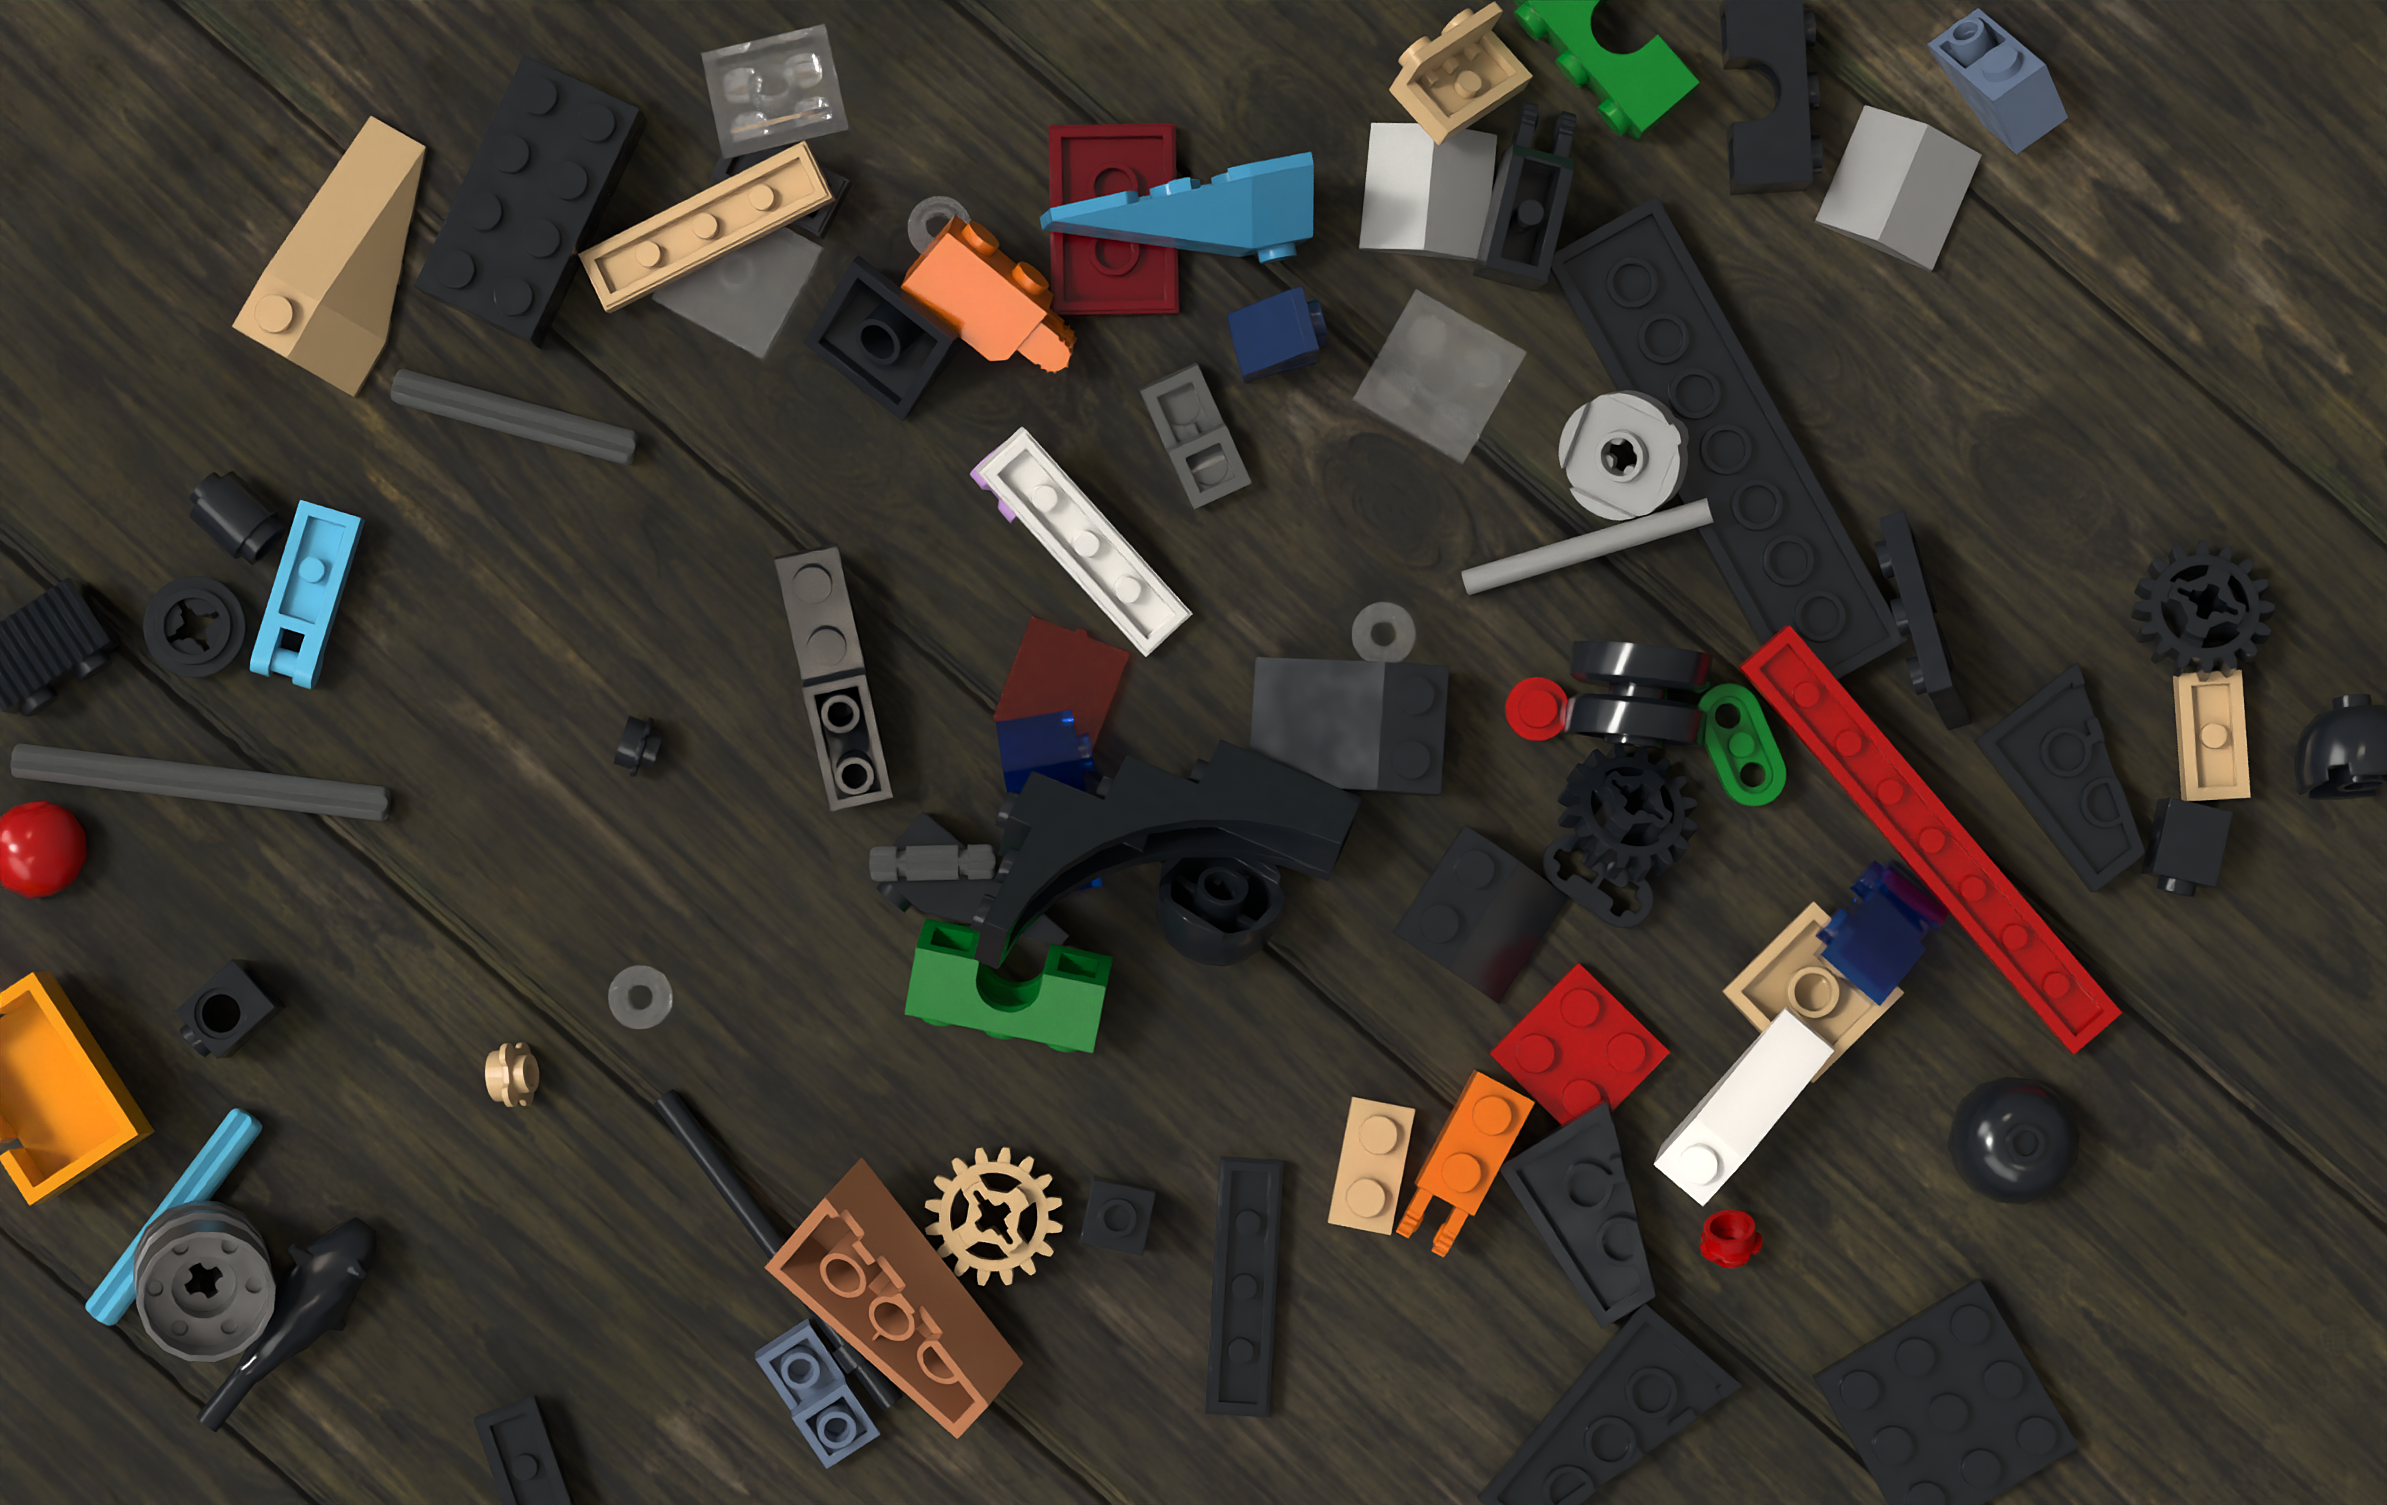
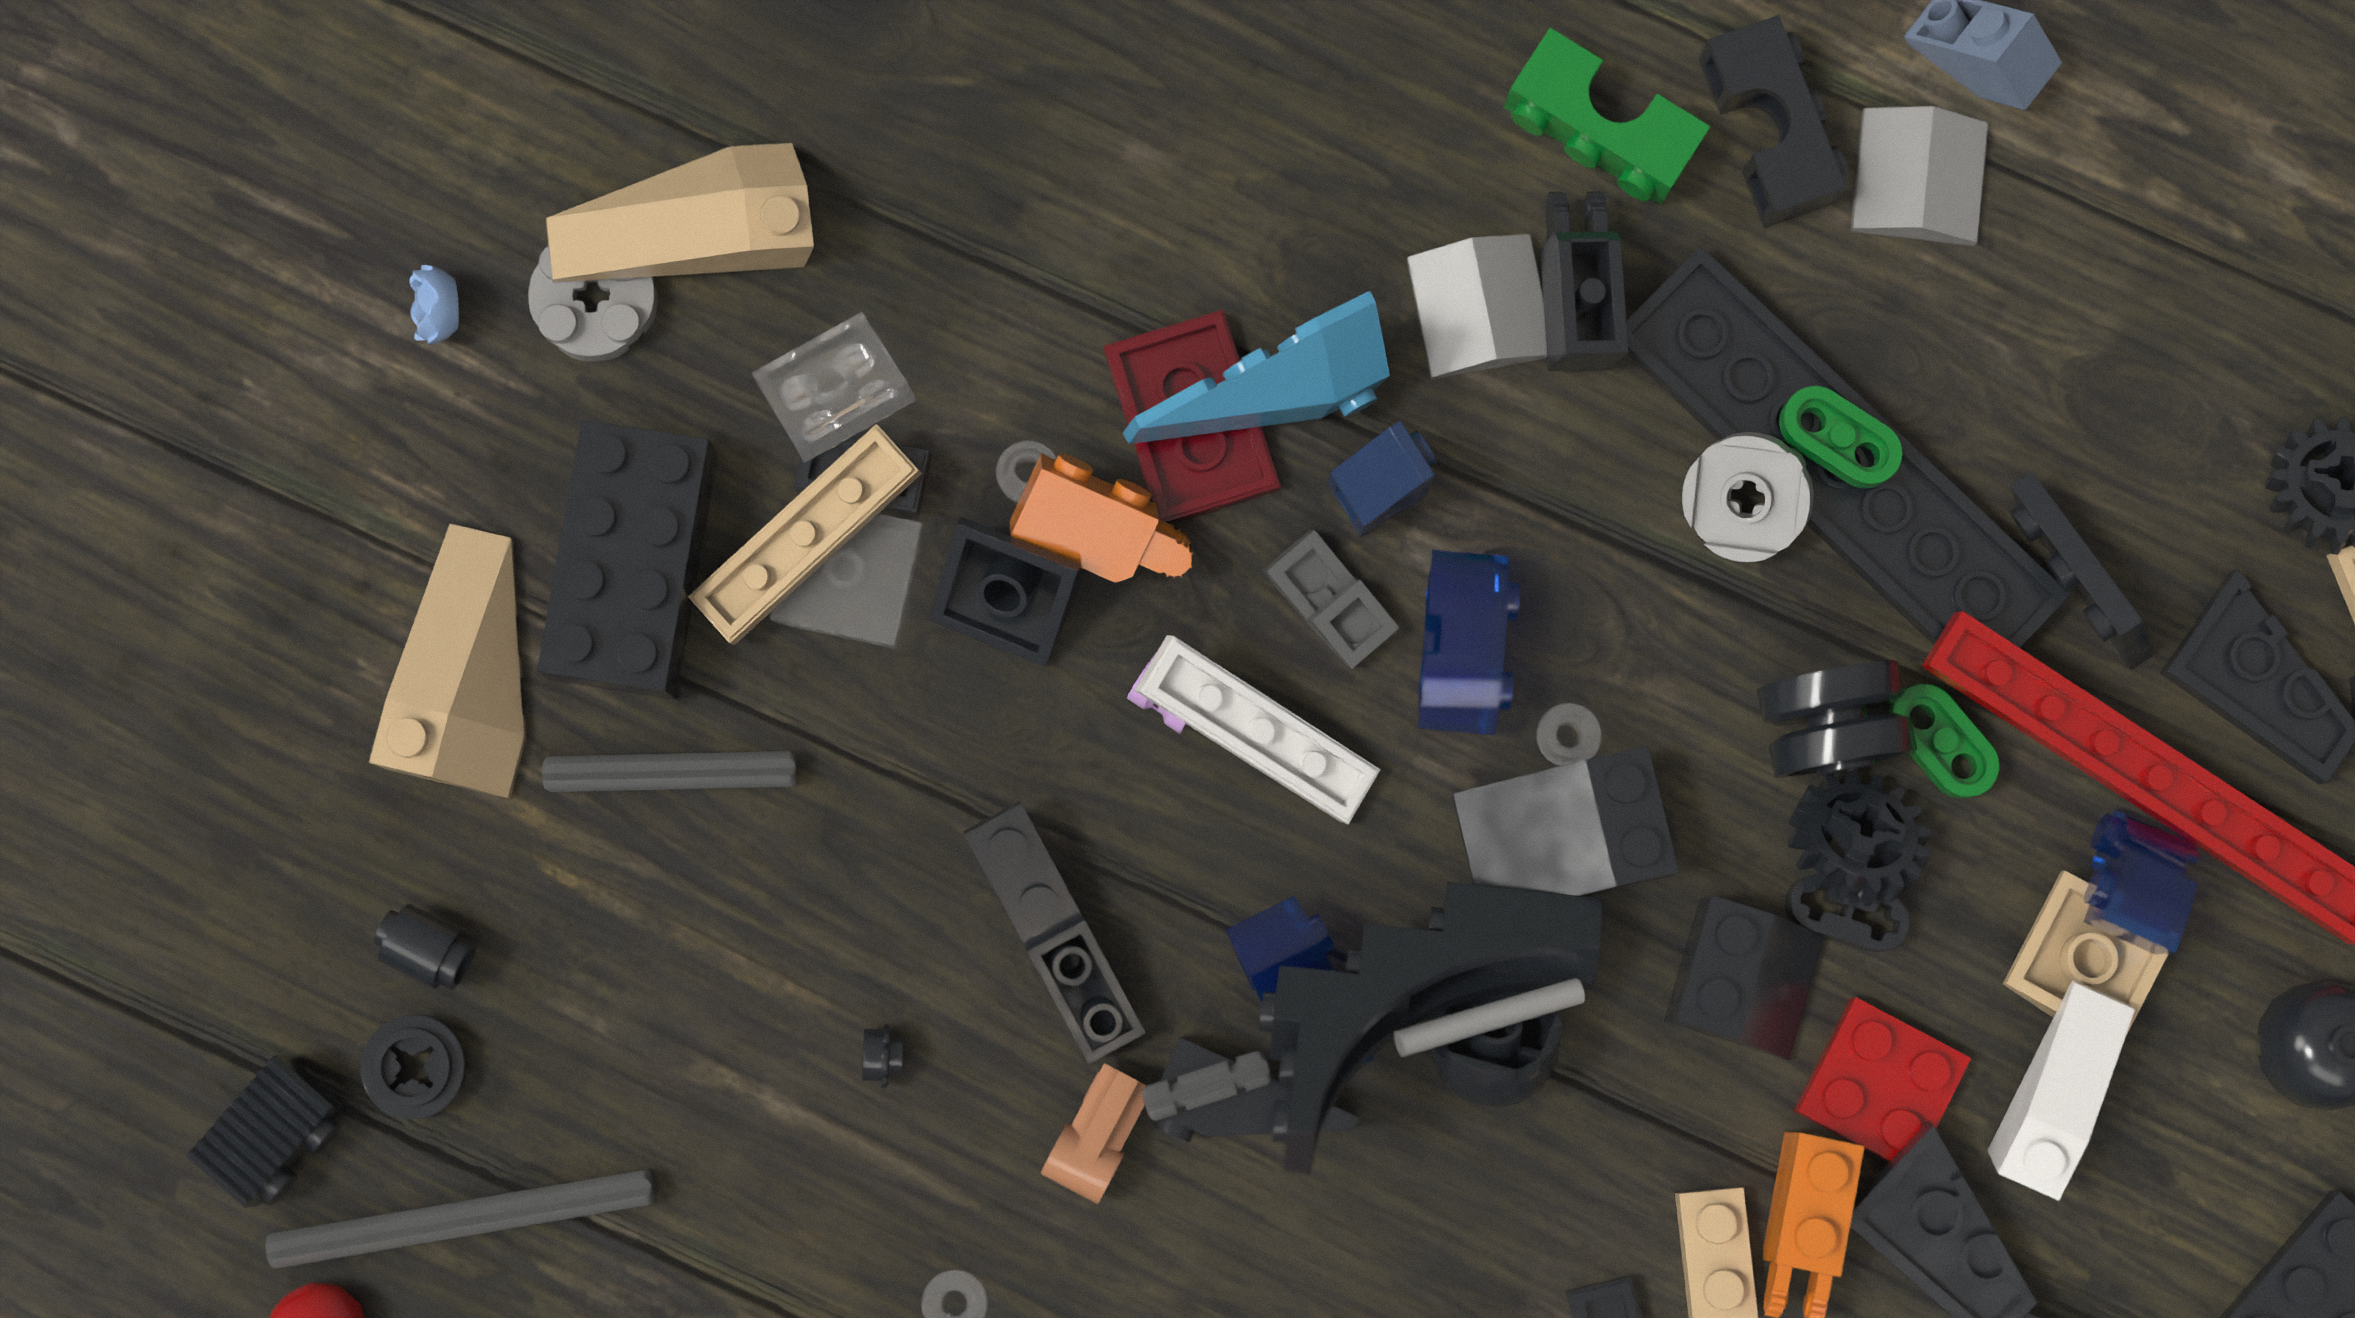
camera: 25 degrees left, 5 degrees down
medium azure plate [250,500,365,690] -> none
green arch [904,918,1113,1053] -> none
clear red piece [992,616,1130,757] -> none
clear plate [1352,289,1527,465] -> none
tan bracket [1389,1,1533,146] -> none
light grey bar [1461,498,1714,595] -> none
red plate [1505,677,1568,741] -> none
red plate [1699,1210,1763,1268] -> none
none -> nougat piece [1040,1063,1146,1205]
none -> light grey bar [1394,978,1585,1057]
none -> clear blue brick [1418,550,1520,735]
none -> green plate [1779,386,1902,488]

